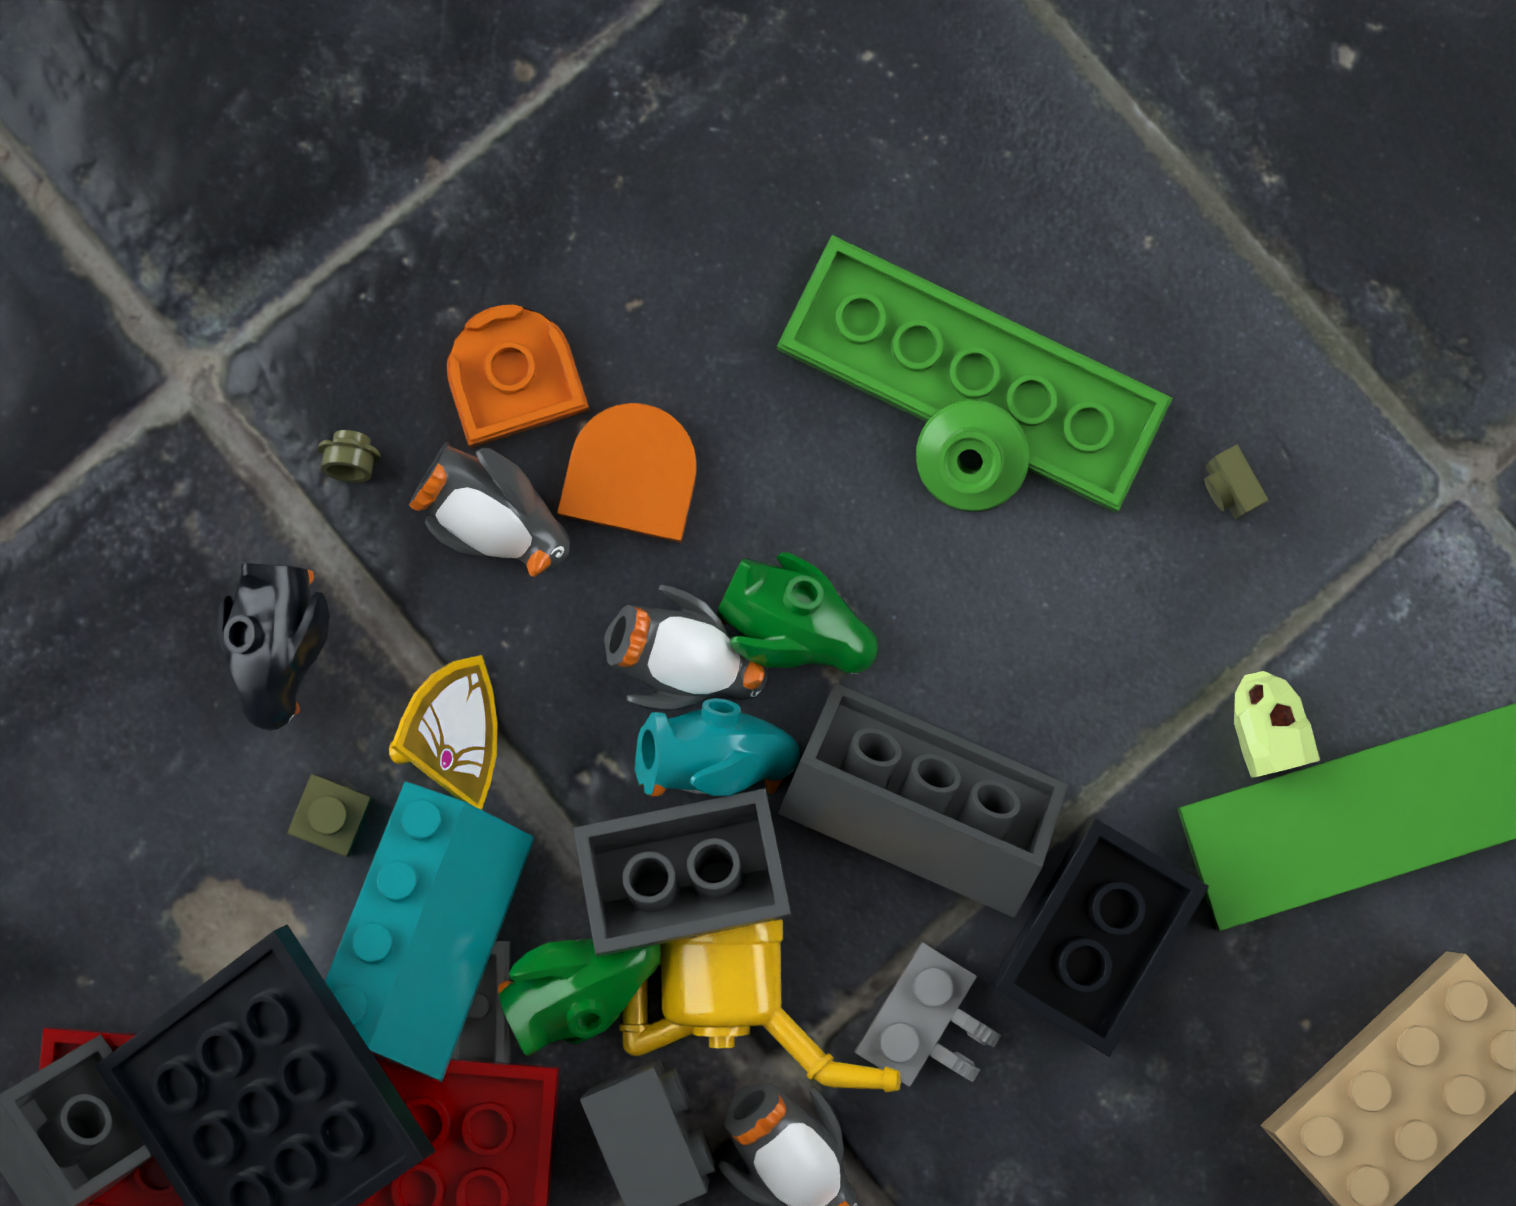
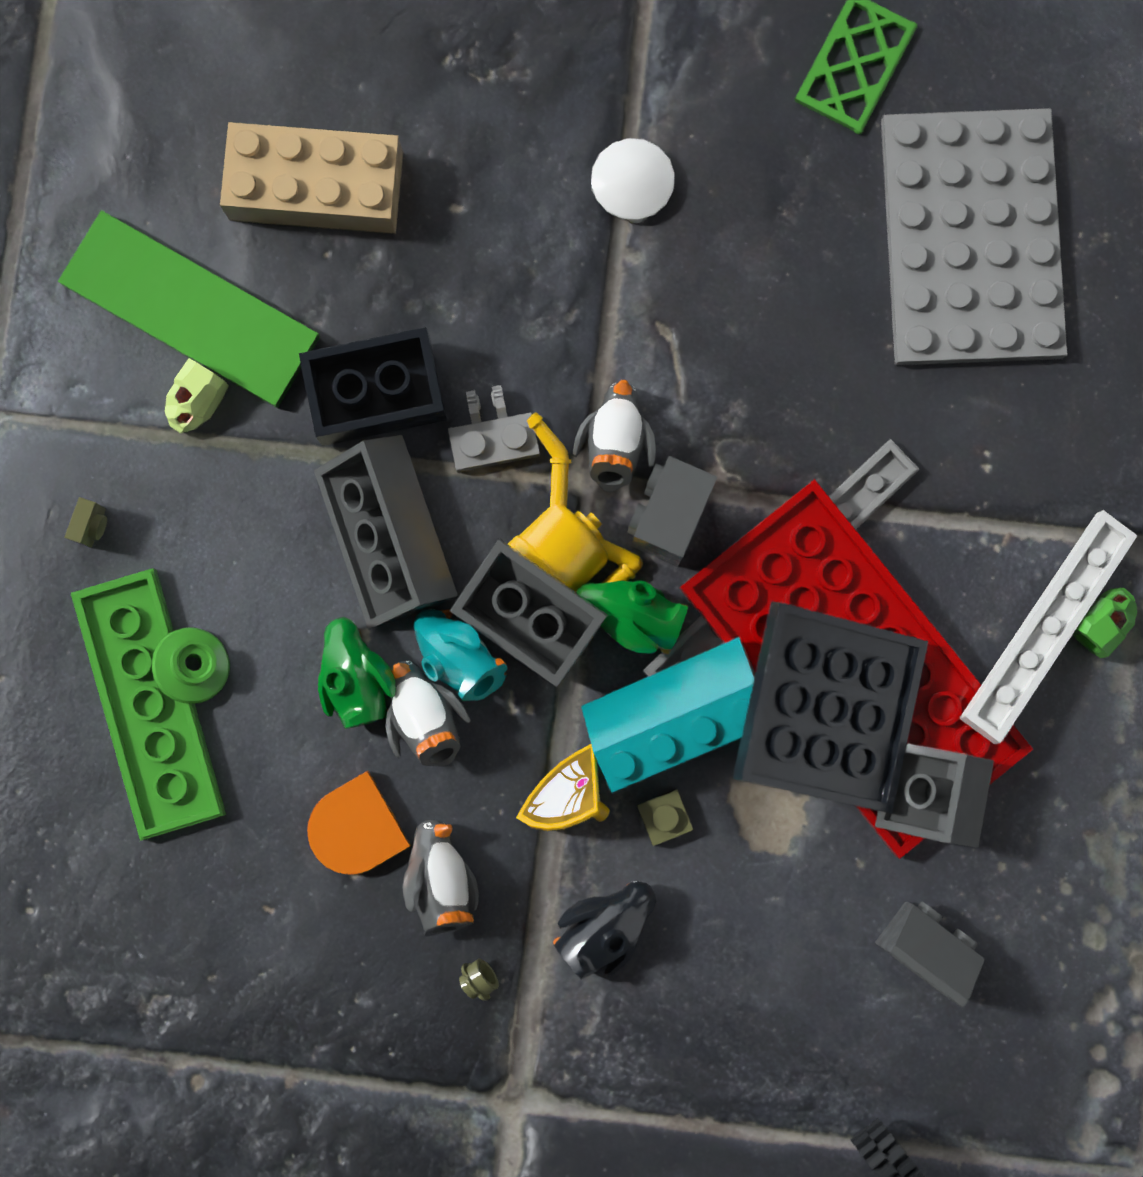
camera: 135 degrees left, 0 degrees up
orange tile [447,305,590,449] -> none

